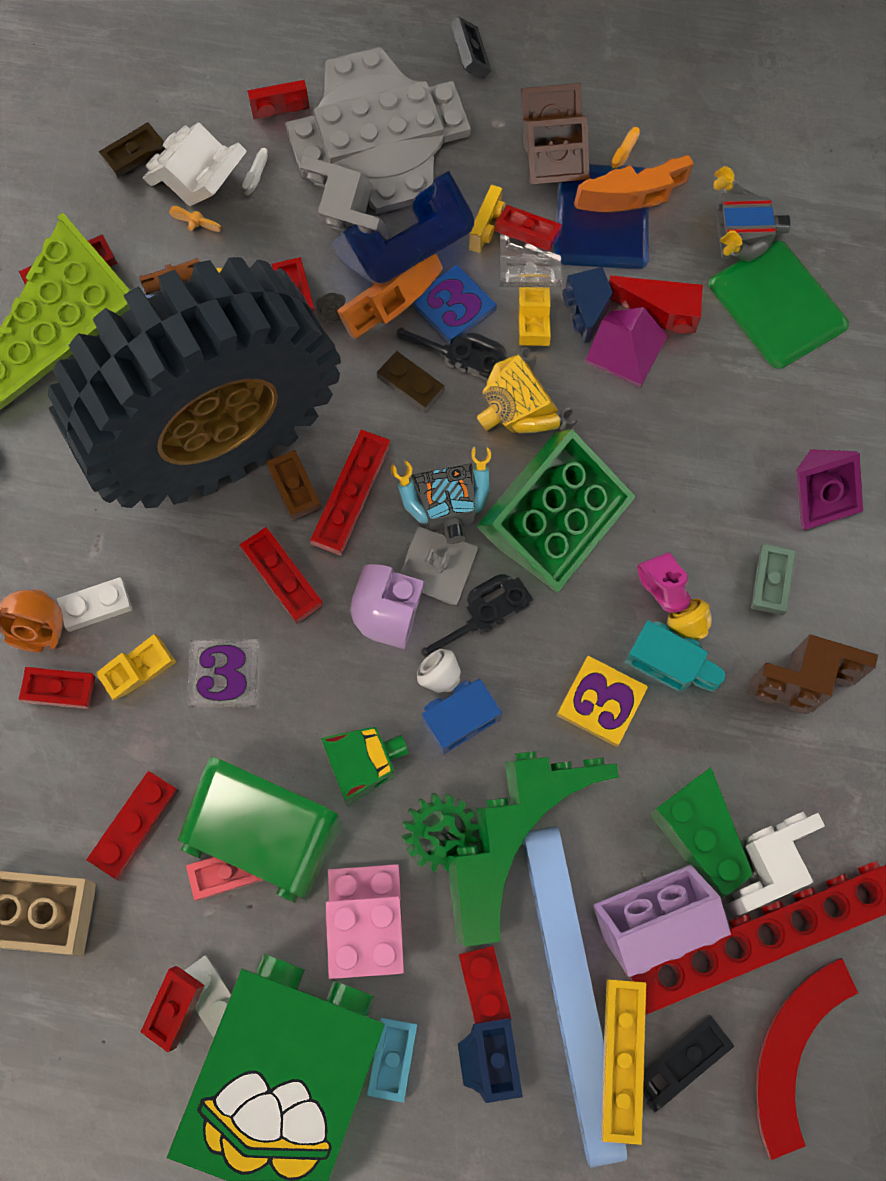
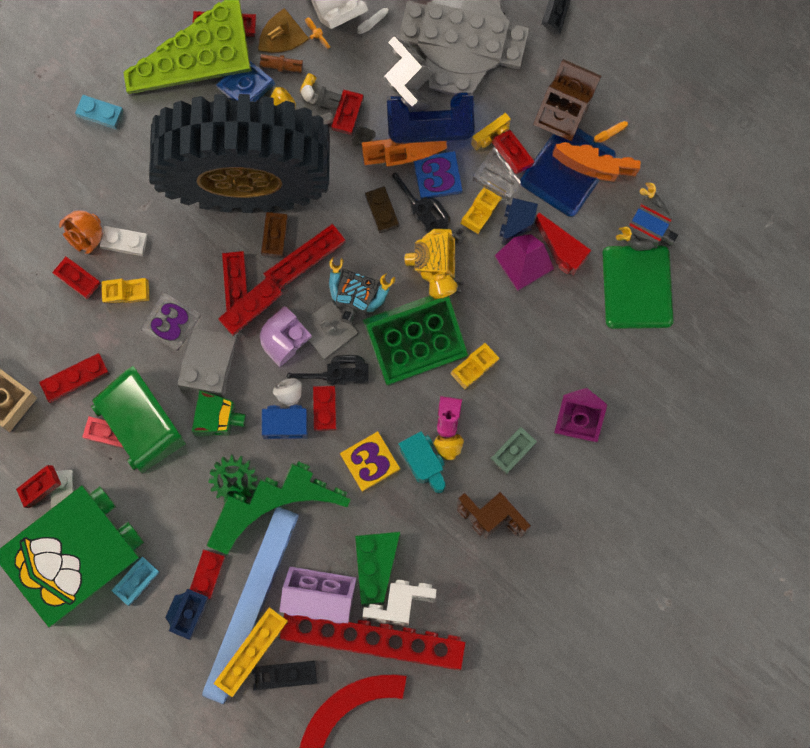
camera: 30 degrees right, 5 degrees up
bright pink bracket [326,864,404,979] -> none
none -> light grey slope [178,327,237,398]
none -> red plate [218,277,283,336]
none -> pearl gold shield [258,8,309,53]
none -> red plate [313,386,336,431]
none -> yellow cone [429,272,458,299]
none -> yellow slope [450,343,500,390]

